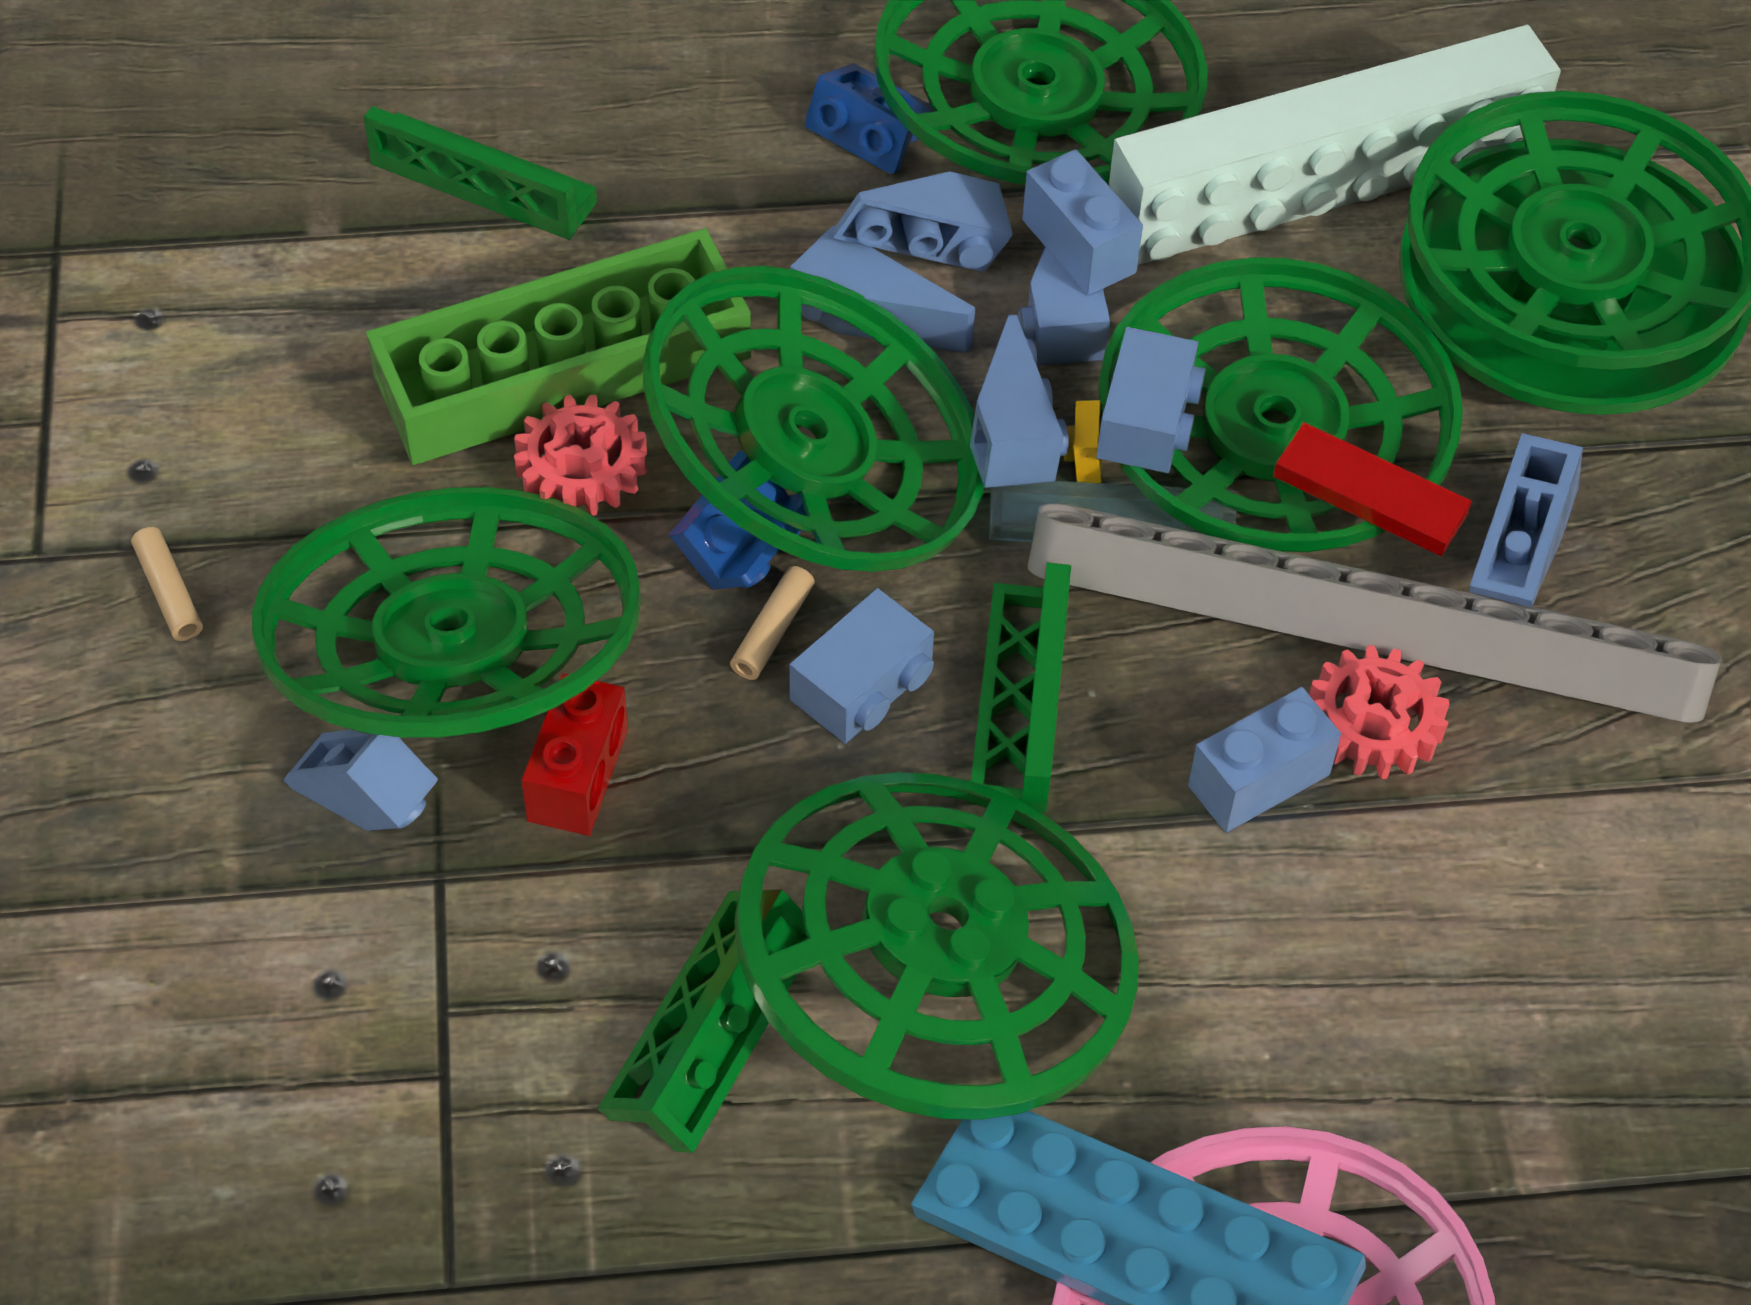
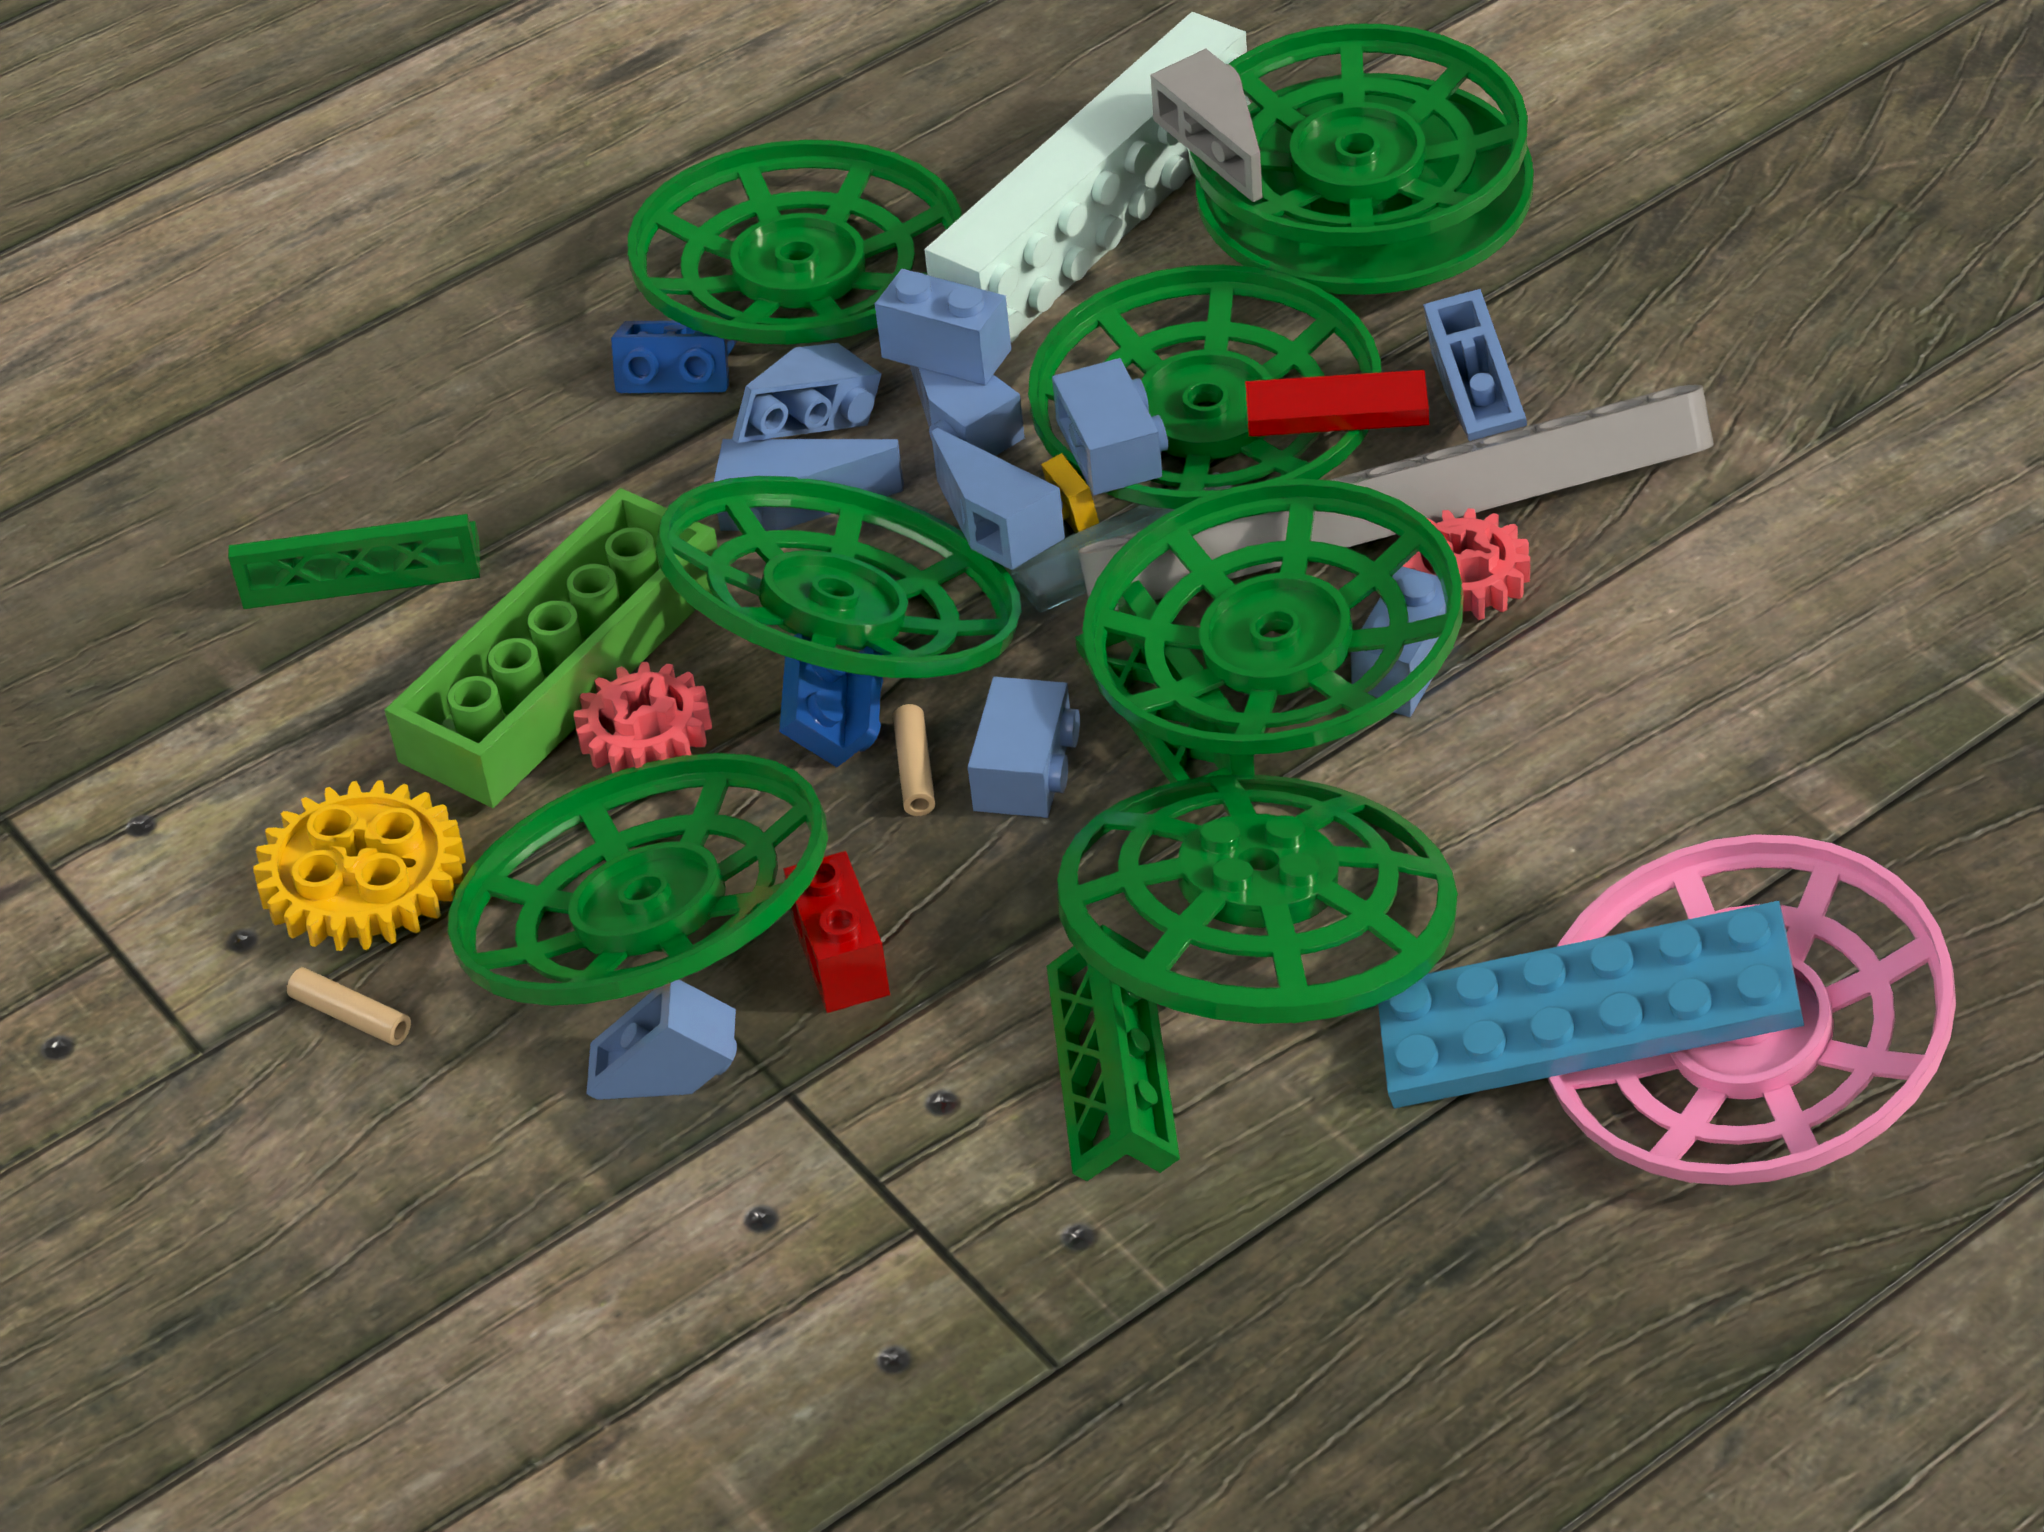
camera: 25 degrees left, 10 degrees down
none -> yellow gear [253,780,466,951]
none -> green dish [1082,478,1464,755]
none -> light grey slope [1150,48,1262,202]

